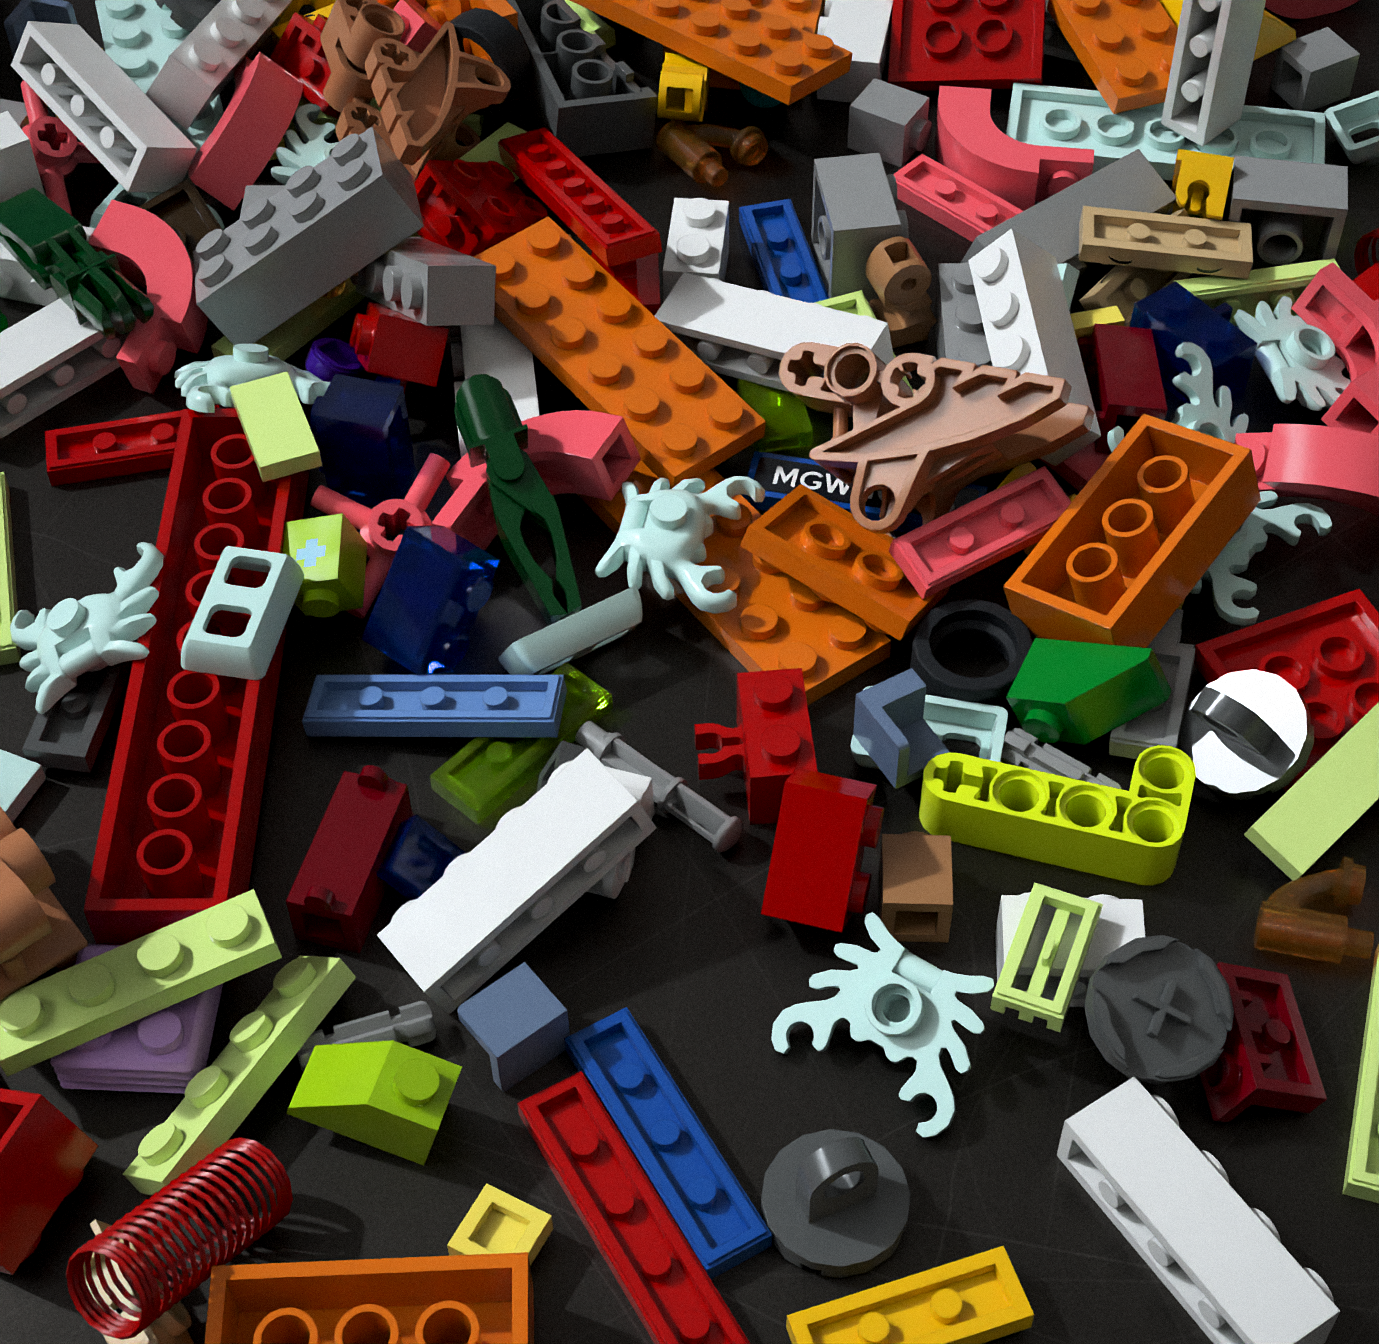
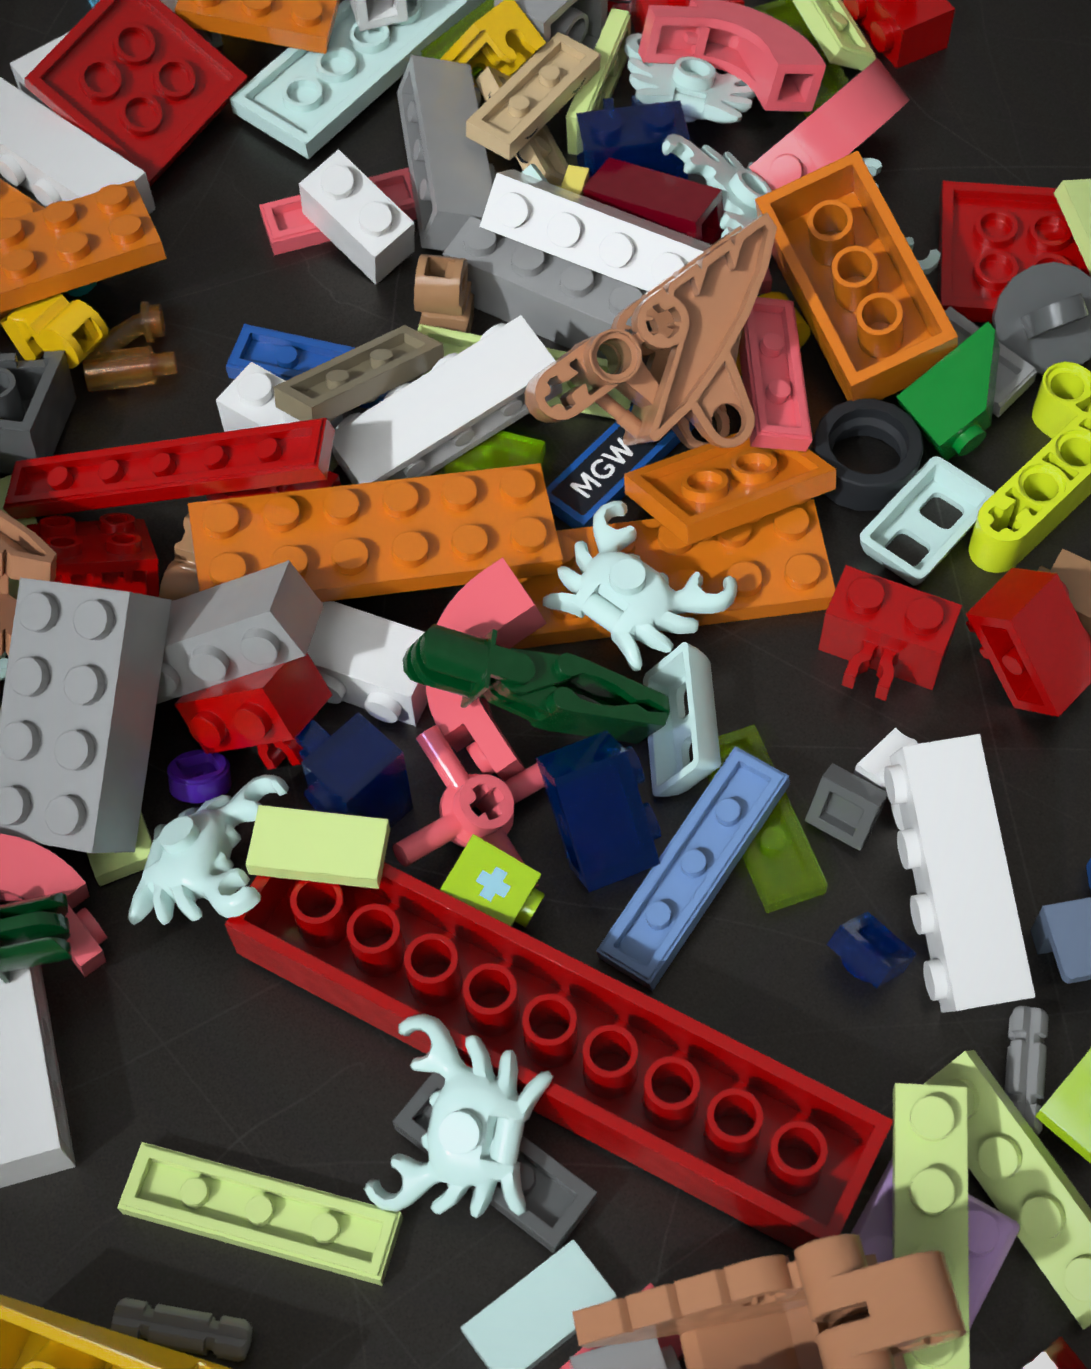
camera: 60 degrees left, 10 degrees up
red tile [45,405,220,486] -> none
light aqua piece [181,546,304,680] -> none
dark red brick [286,765,414,953] -> none
light grey piece [575,721,743,852] -> none
light grey brick [811,153,908,302] -> none
light grey brick [847,78,932,168] -> none
sand blue panel [853,668,950,789] -> none
coral arch [935,86,1094,211] -> none
light grey axle [1000,728,1121,789] -> none
none -> dark tan plate [273,325,444,422]
none -> white brick [299,149,414,284]

